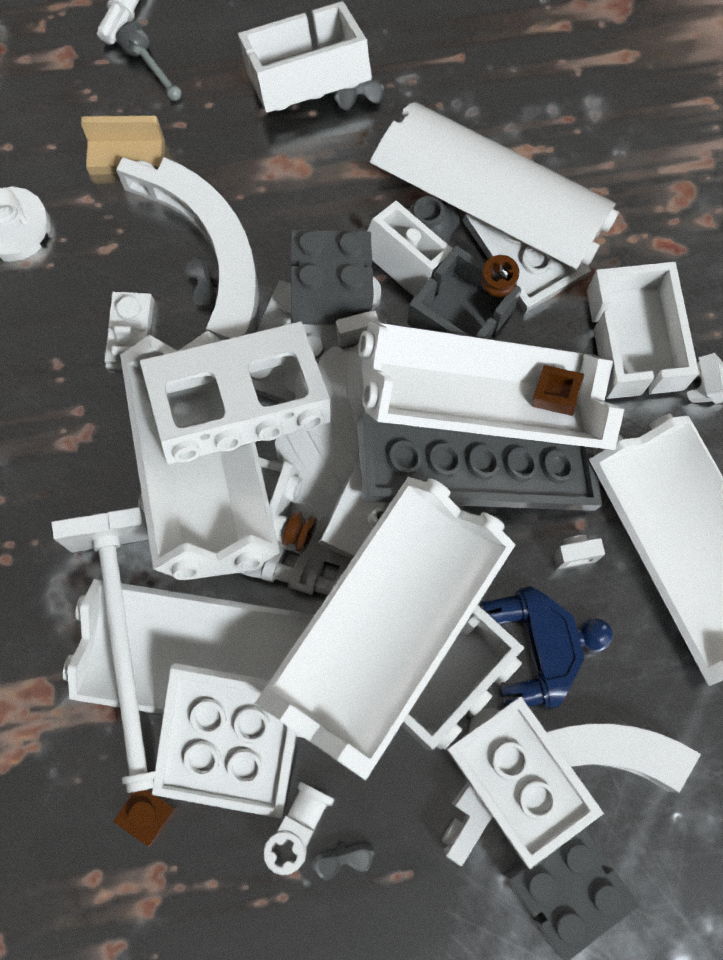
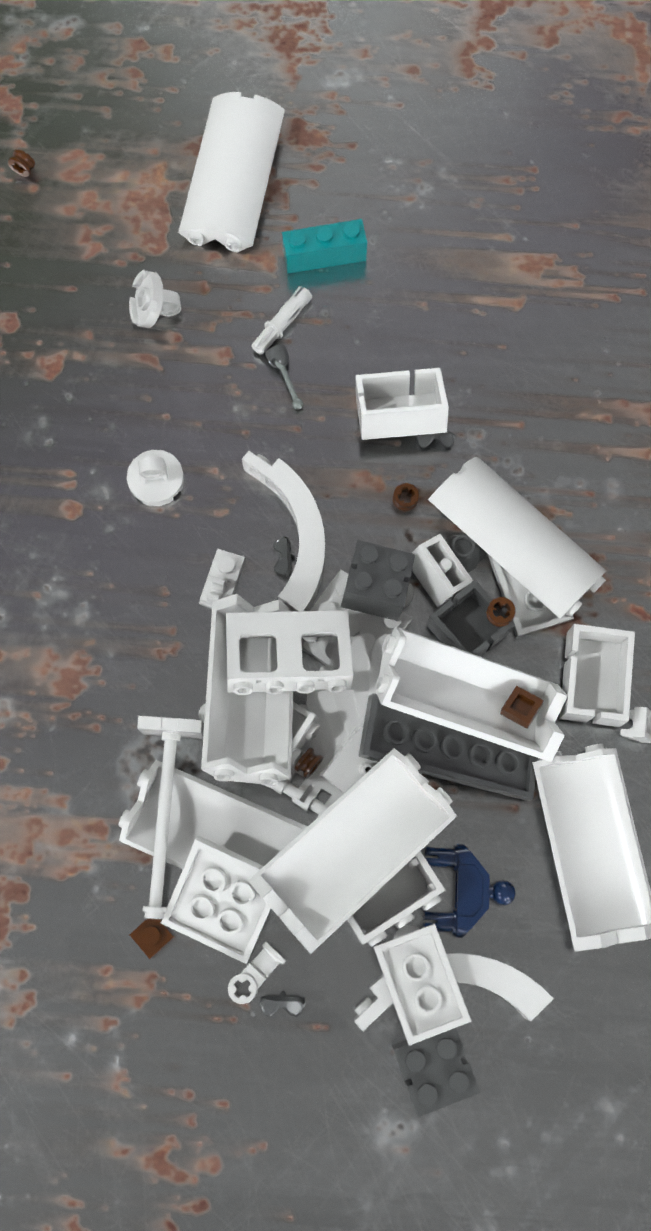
camera: 15 degrees right, 0 degrees up
tan panel [81,116,165,175] -> none
white tile [336,311,379,349] -> none
white plate [553,535,605,570] -> none
none -> reddish brown bush [393,483,419,512]

